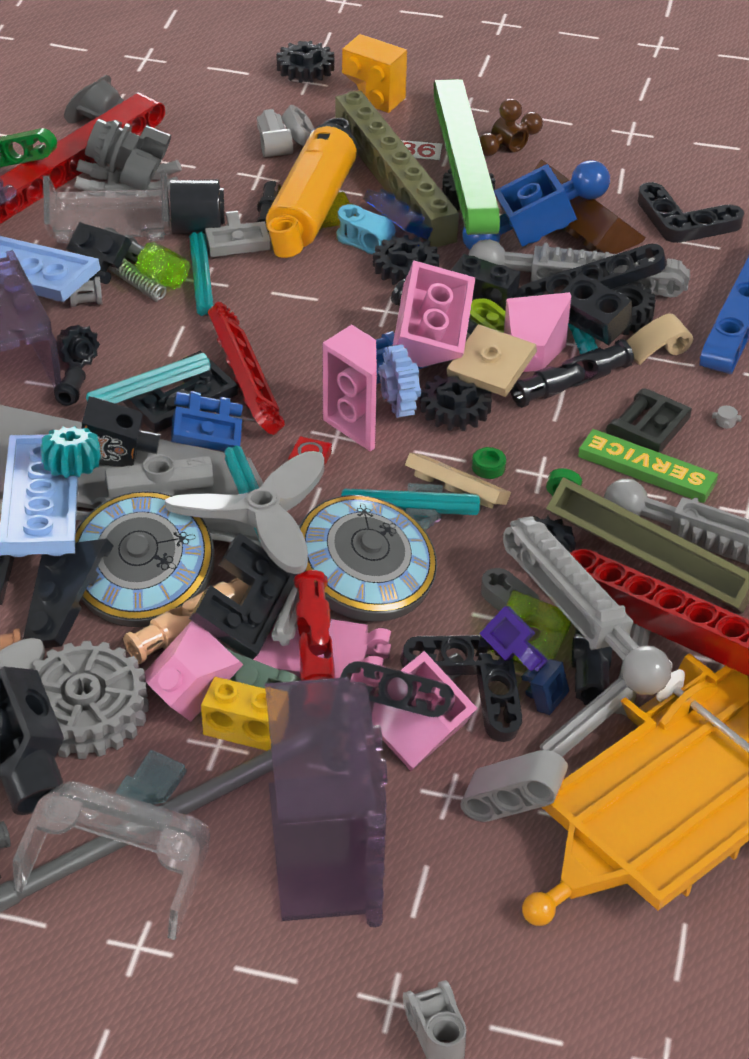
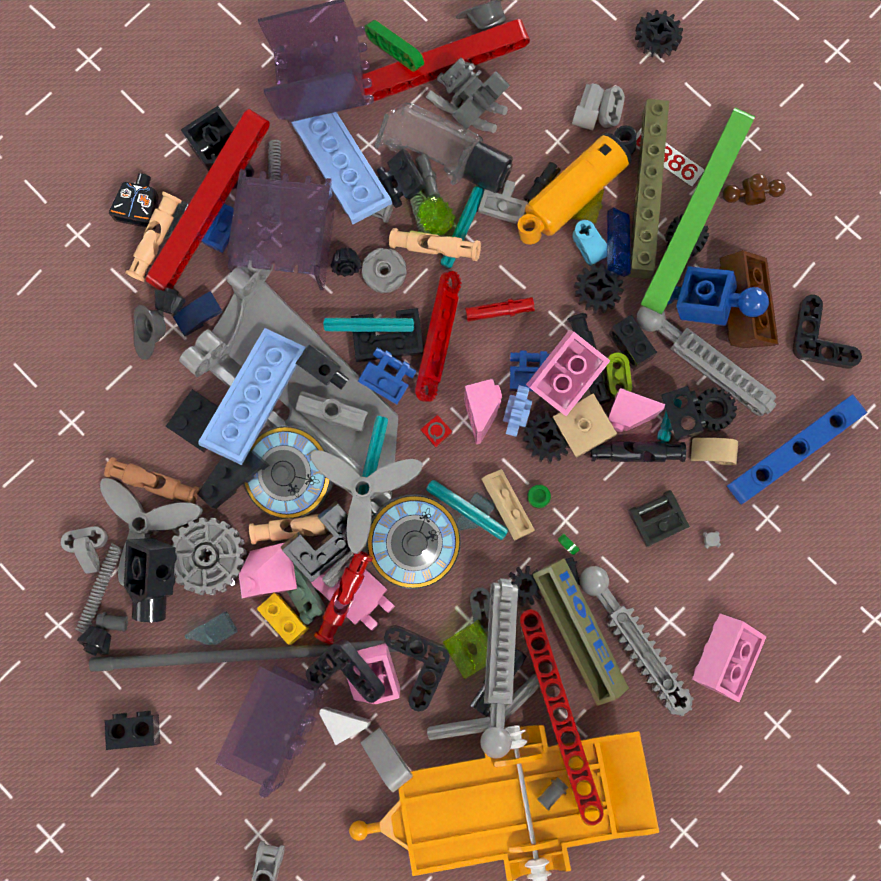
camera: 35 degrees right, 35 degrees up
clear windscreen [13,781,210,940] -> none
teal gear [40,426,101,478] -> none
black pin [54,366,86,406] -> none
light orange slope [342,34,407,113] -> none
dark purple plate [479,606,549,671] -> none
black beam [516,243,667,298] -> none
dark blue tile [521,659,570,715] -> none
bright green tile [578,429,718,503] -> none
none -> black brick [104,710,160,750]
none -> white slope [319,707,371,745]
none -> light grey plate [362,248,407,293]
none -> light nougat piece [389,228,481,261]
none -> red pin [465,297,535,322]

